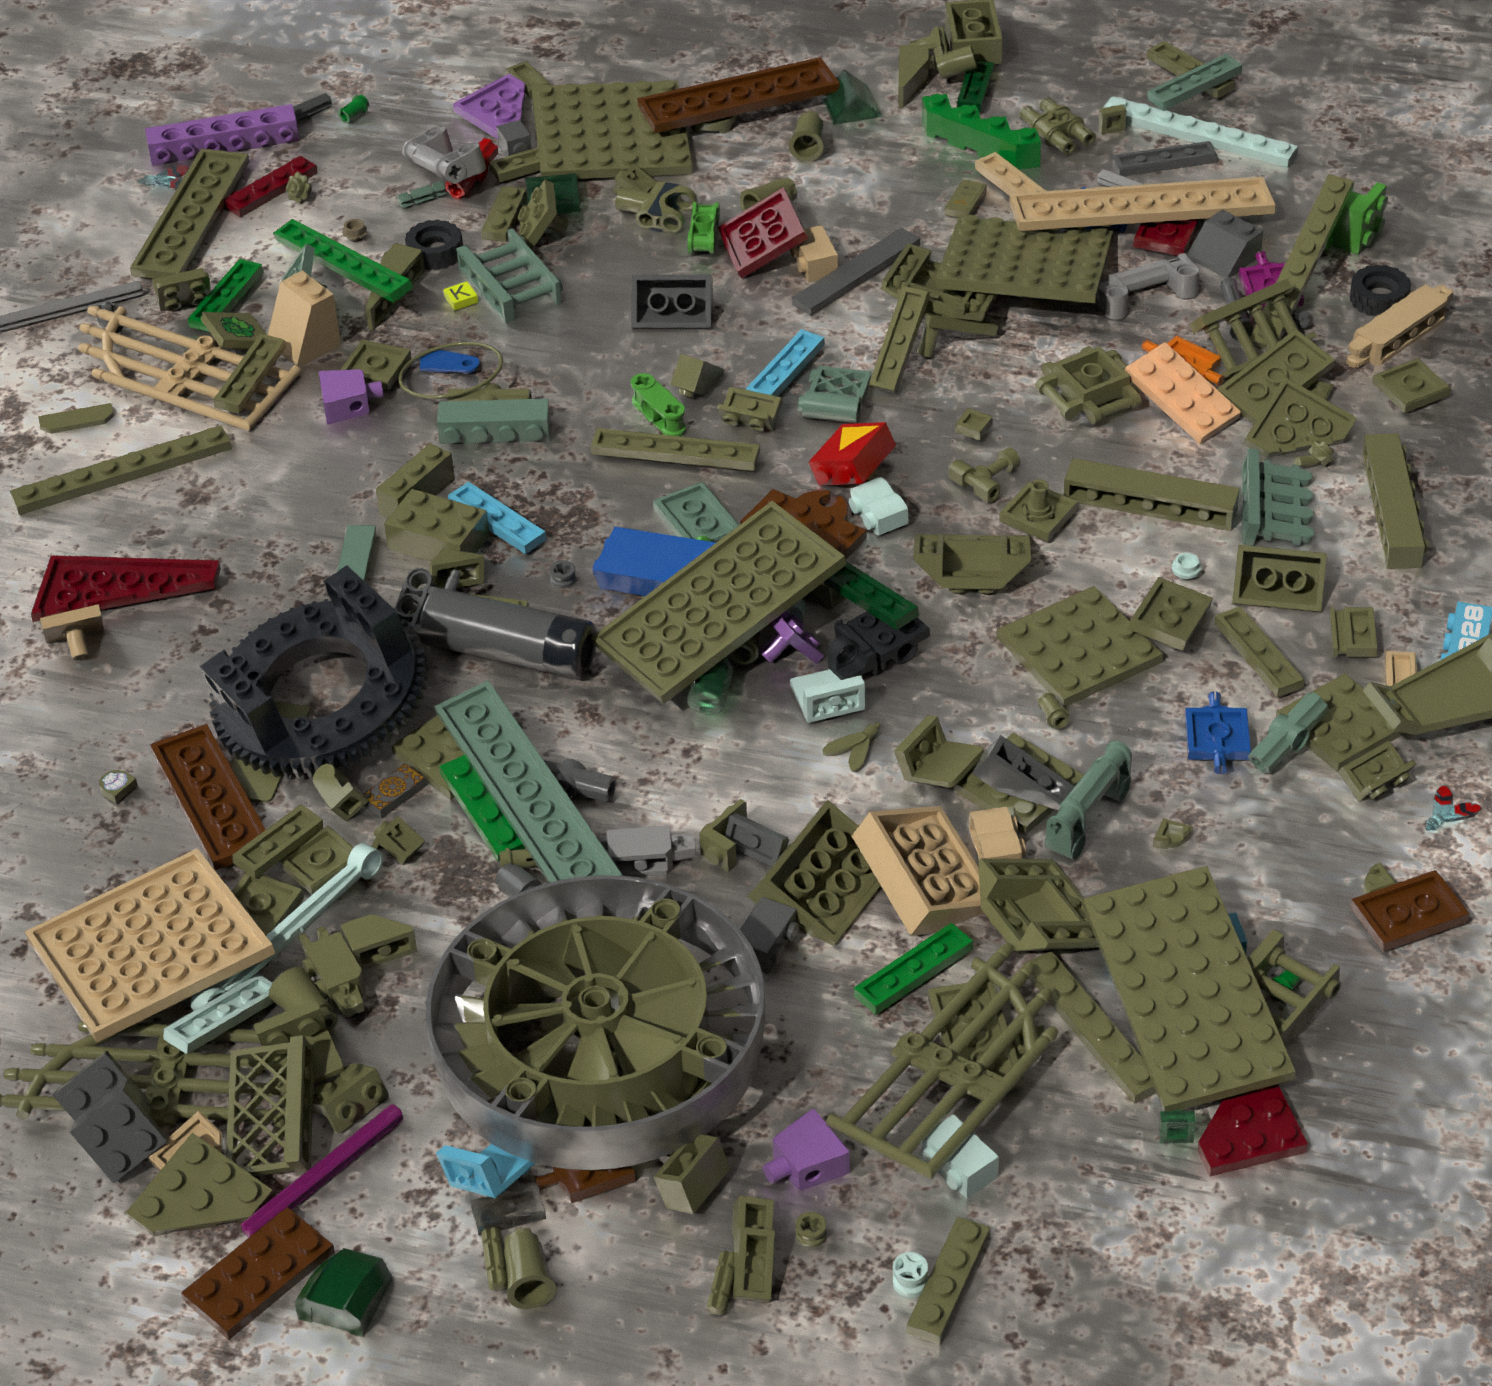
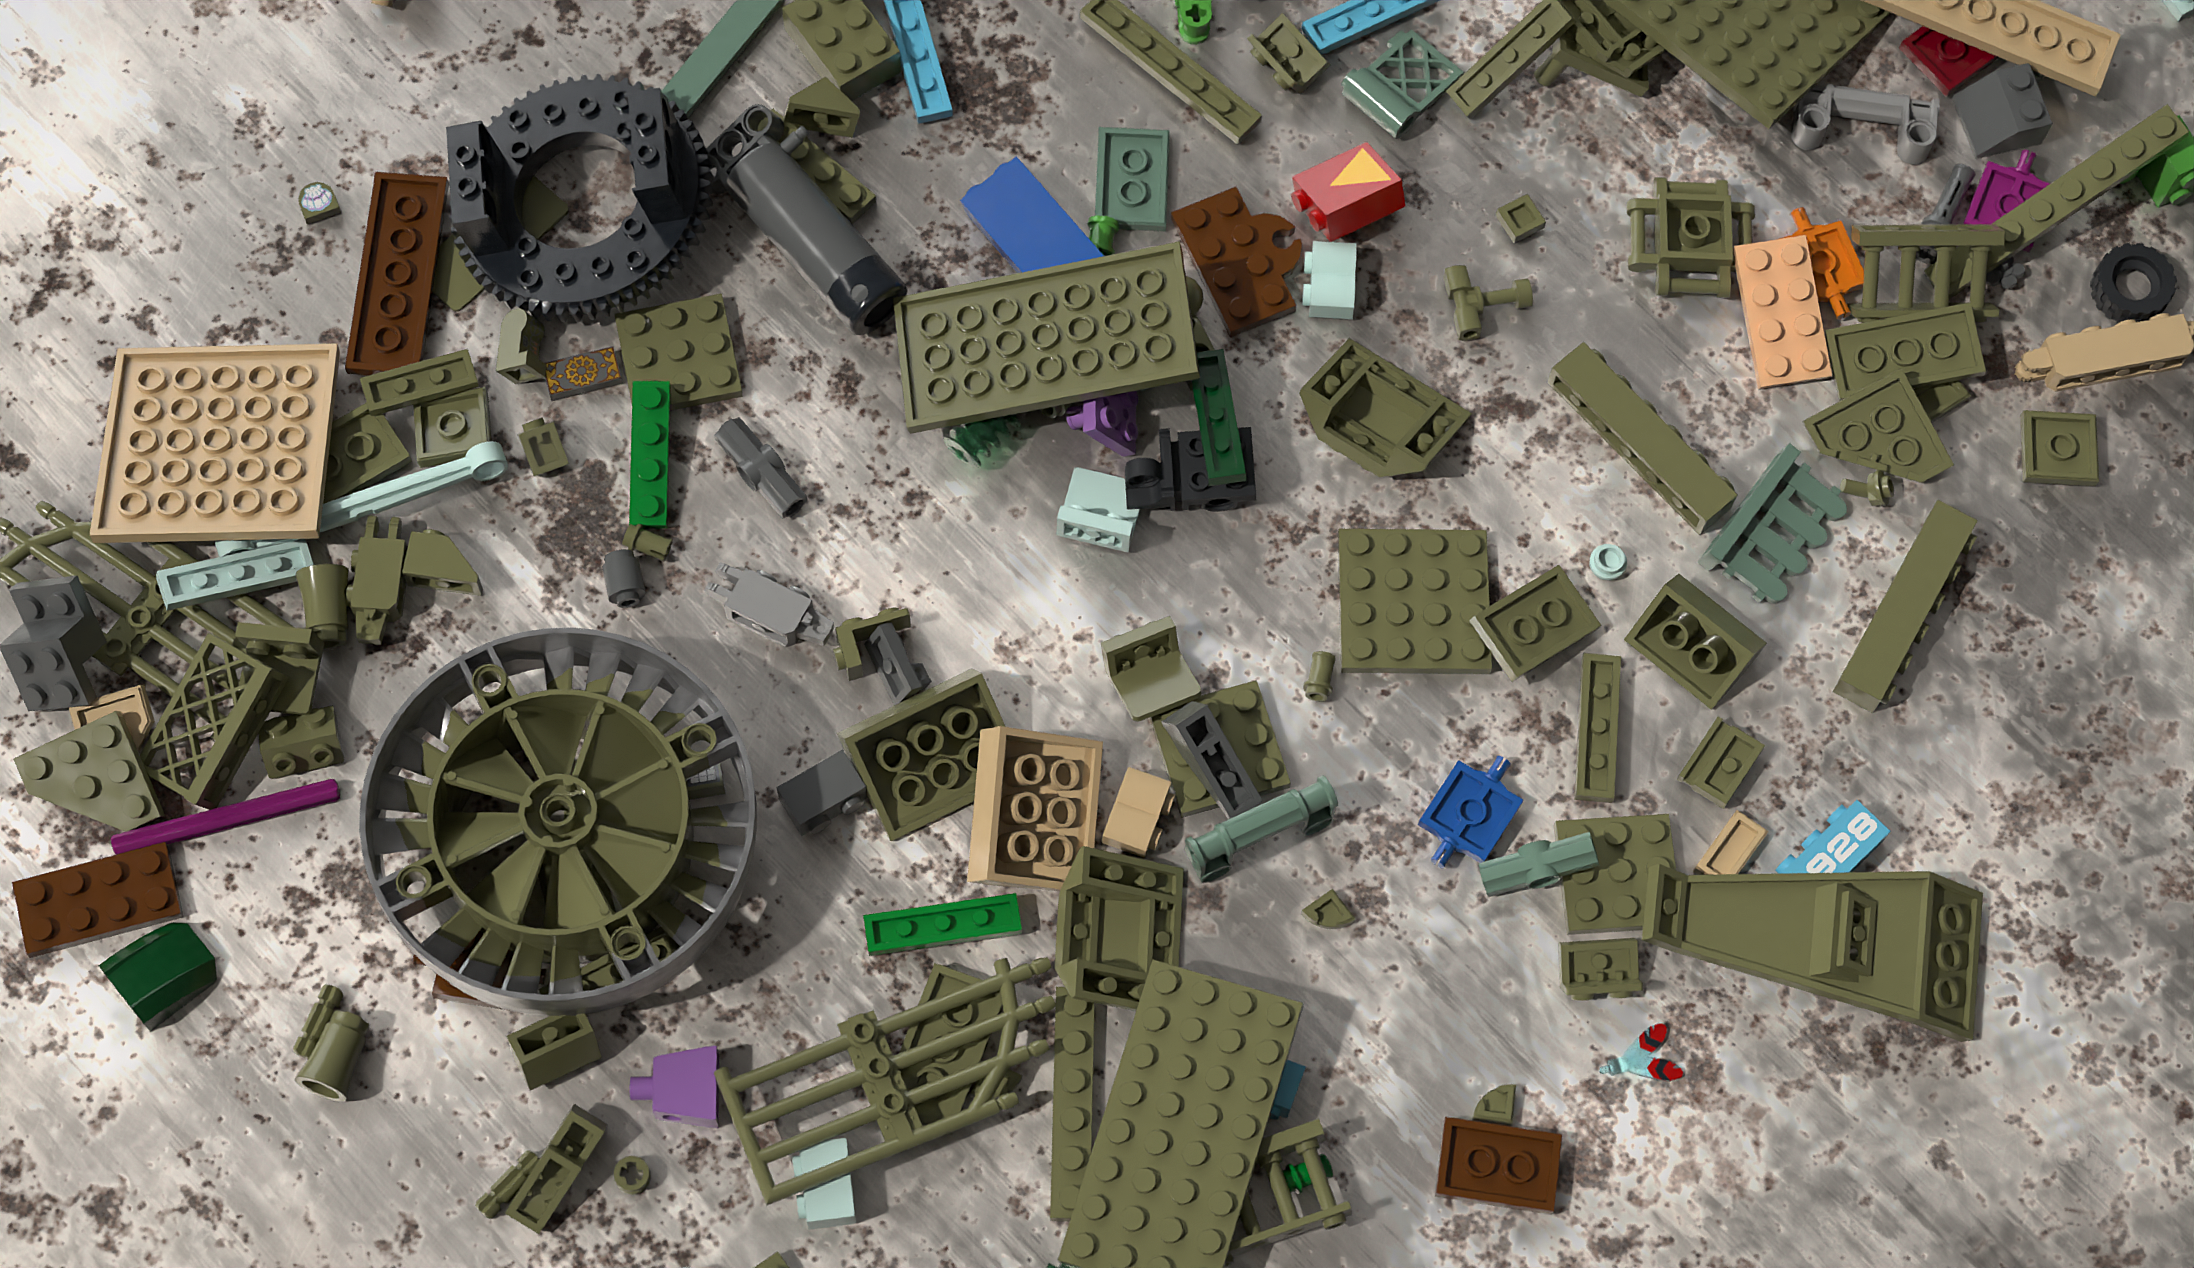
camera: 25 degrees right, 25 degrees up
sand green plate [434,680,622,883] -> none
medium azure bracket [436,1144,535,1198] -> none
clear smoke plate [470,1184,546,1236] -> none
dark grey bush [549,560,576,588] -> none
olive piece [822,722,881,772] -> none
olive plate [999,479,1078,542] -> none

